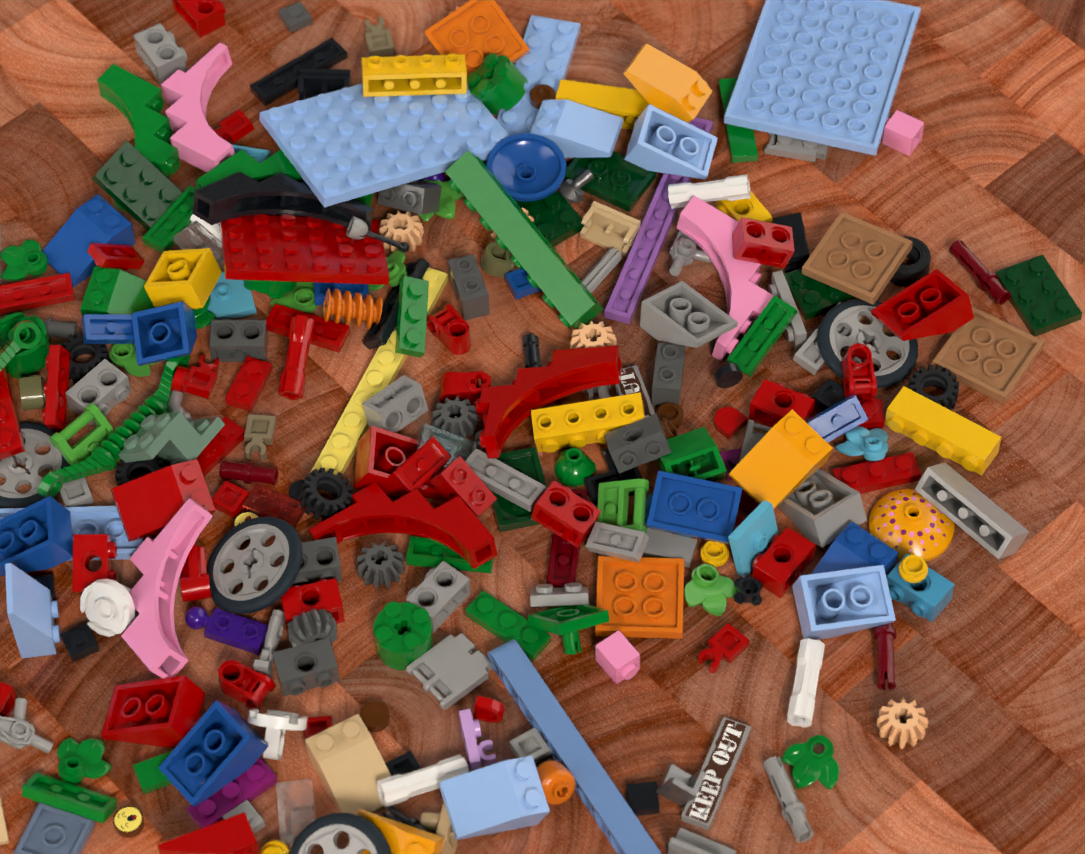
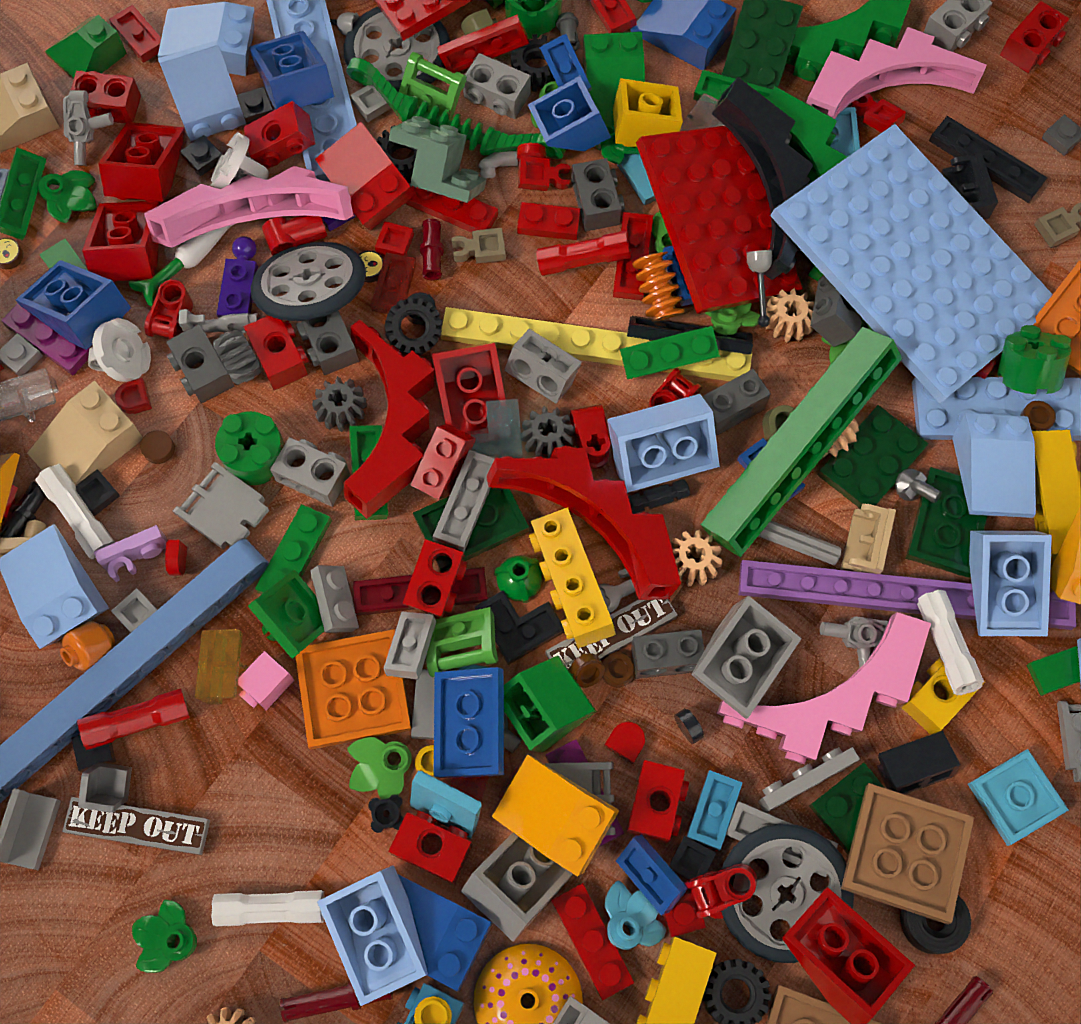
camera: 75 degrees right, 15 degrees up
red plate [87,243,145,270] -> none
yellow brick [362,54,467,97] -> none
red plate [391,436,452,493] -> none
blue dish [487,133,566,201] -> none
dark grey brick [604,413,672,473] -> none
red plate [698,623,750,674] -> none
green plate [726,295,798,378] -> none
red brick [732,217,795,268] -> none
light grey pin [763,756,814,842] -> none
none -> red axle [77,688,190,750]
none -> red slope [98,122,185,203]
none -> piece [129,224,234,307]
none -> clear yellow panel [195,629,249,704]
none -> light blue brick [607,394,720,493]
none -> dark azure plate [686,770,743,851]
none -> medium azure plate [967,749,1069,846]

